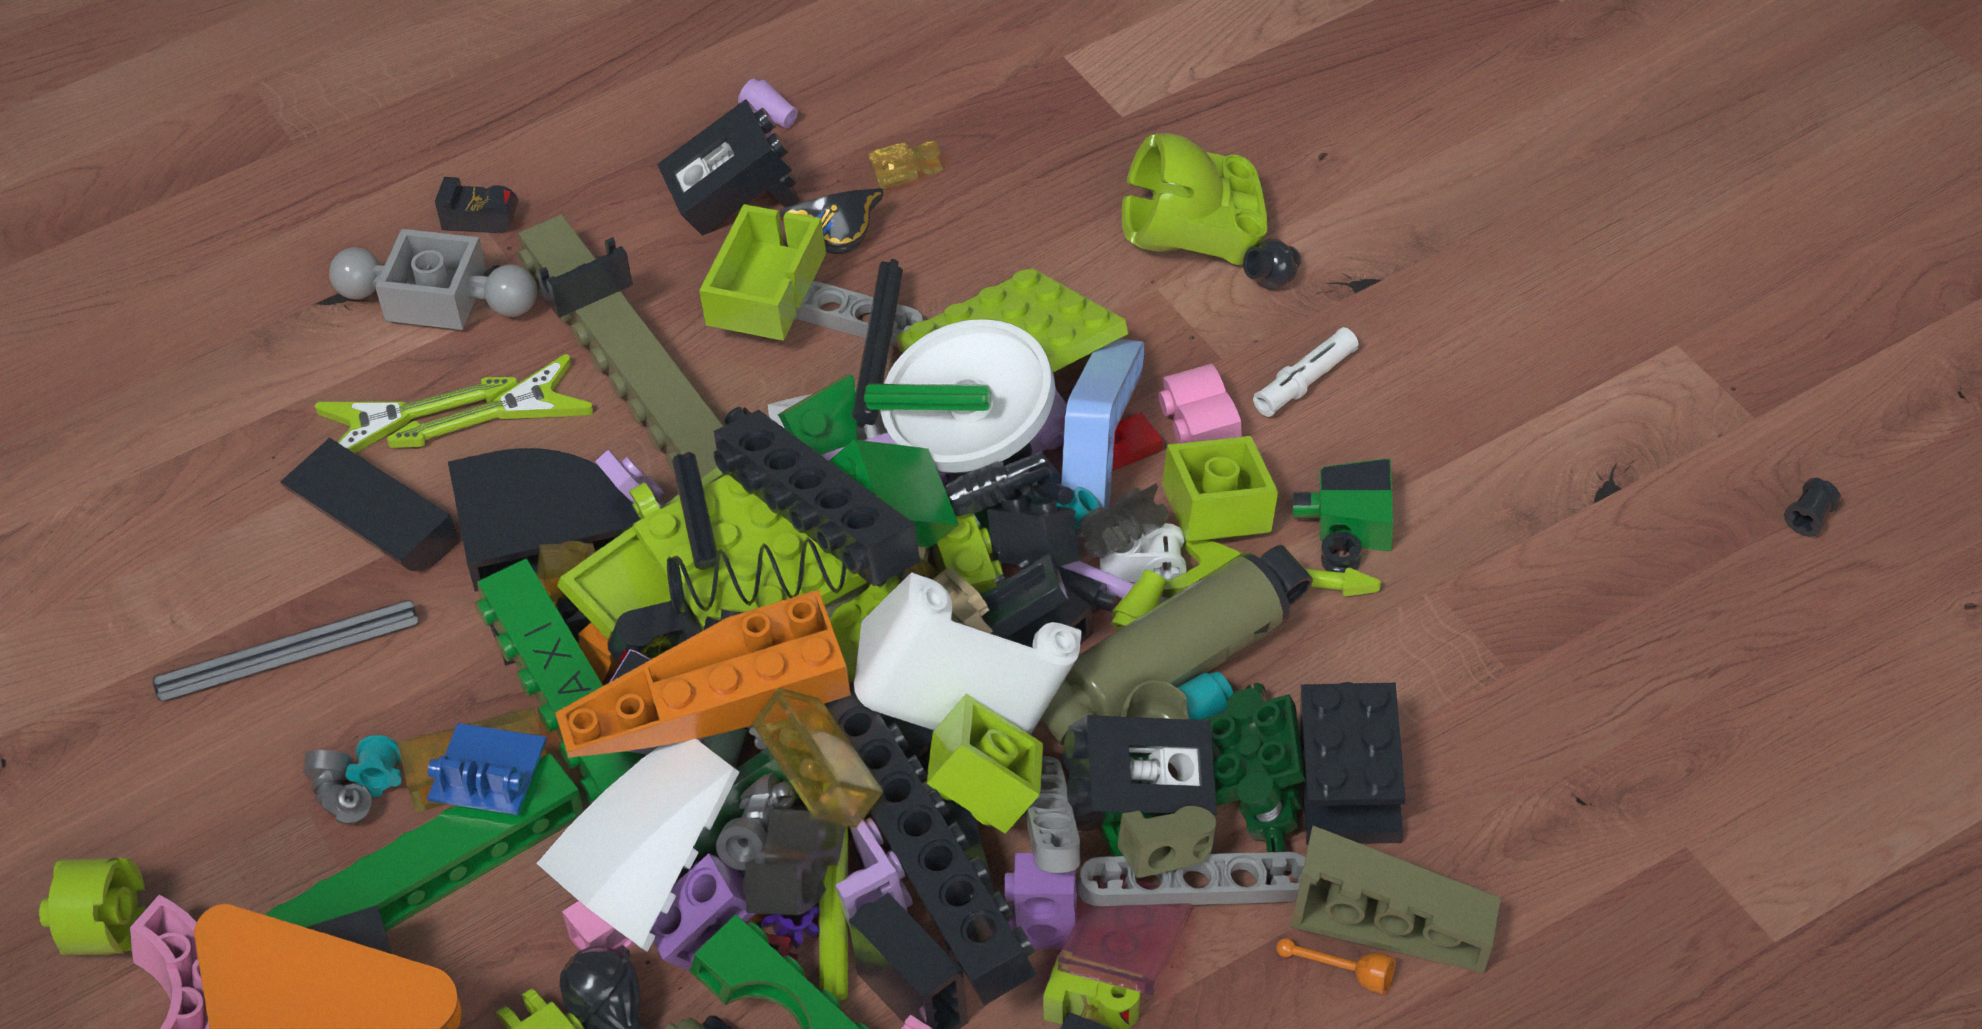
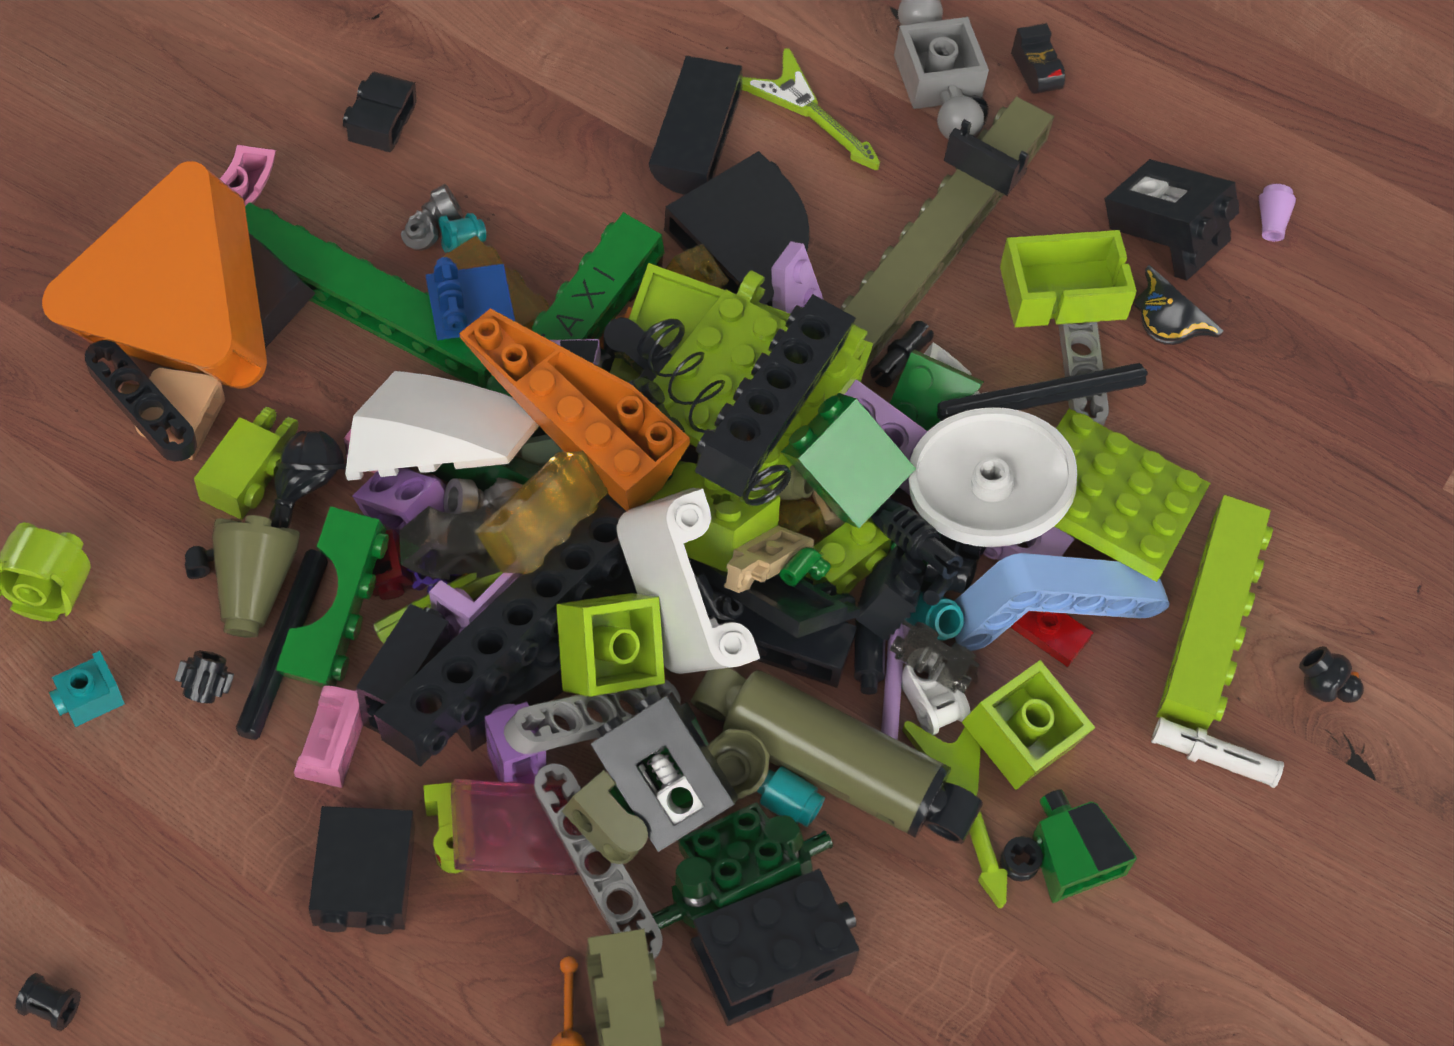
camera: 55 degrees right, 10 degrees up
lime brick [39,858,146,956] -> none
axle [153,600,418,701] -> none
lime piece [387,354,593,448] -> none
black axle [672,452,717,570] -> none
green axle [864,384,992,411] -> none
clear yellow plate [868,141,943,189] -> none
lime cone [1111,570,1168,630] -> none
lime piece [1121,133,1267,265] -> none
bright pink brick [1158,363,1242,443] -> none
none -> black brick [343,71,417,152]
none -> green arm [779,547,831,586]
none -> lime brick [1156,495,1273,730]

